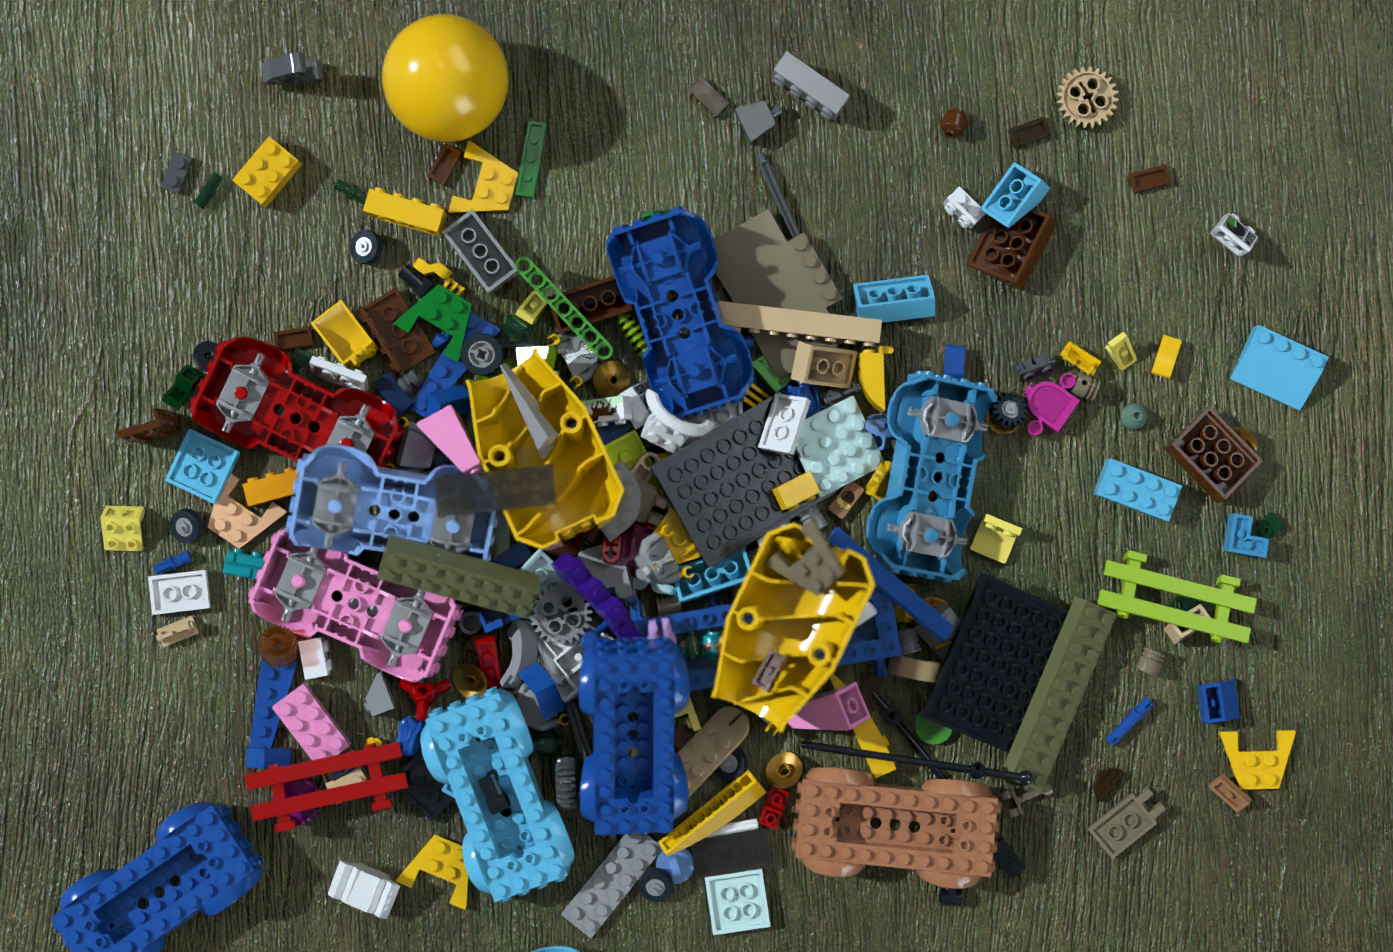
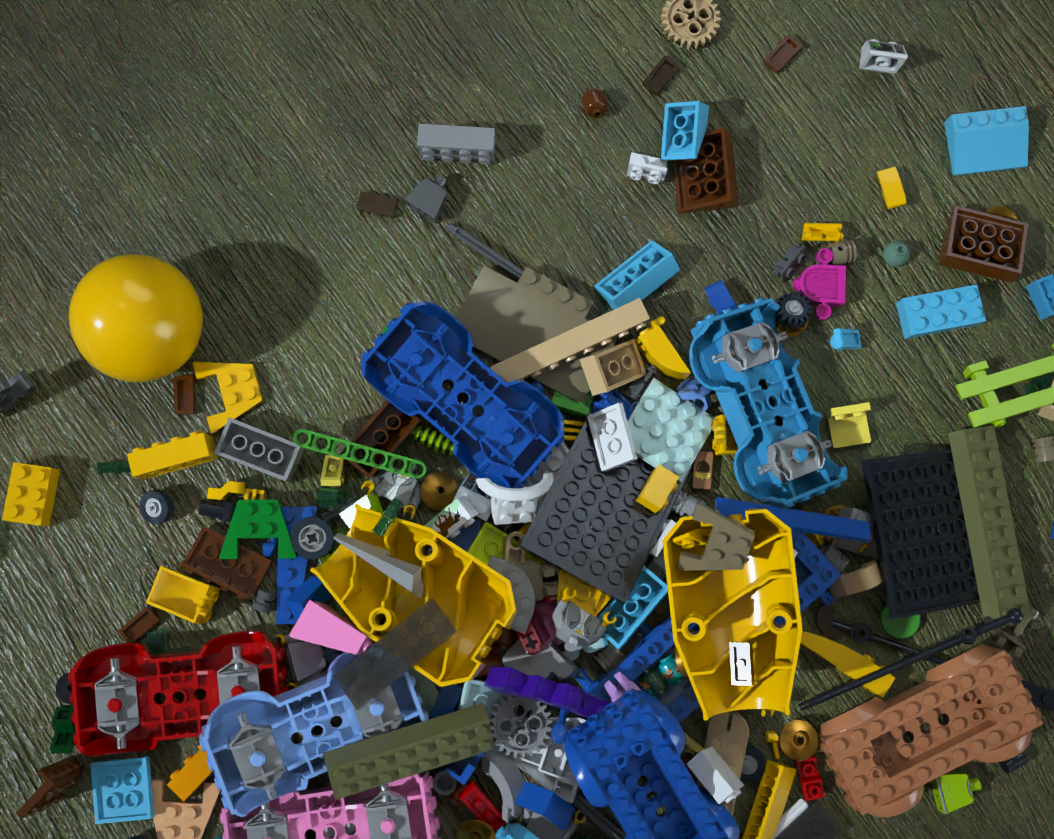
camera: 30 degrees left, 5 degrees down
white plate [309,356,369,391] -> none
dark blue slope [374,371,415,416] -> none
green tile [515,120,547,199] -> none
bright pink slope [788,682,871,731] -> none
light yellow slope [1105,332,1137,371] -> none
none -> clear green axle [372,498,404,538]
none -> white brick [687,746,744,804]
none -> yellow hand [765,731,780,759]
none -> medium azure tile [830,328,862,350]
none -> lime torso [931,771,981,814]

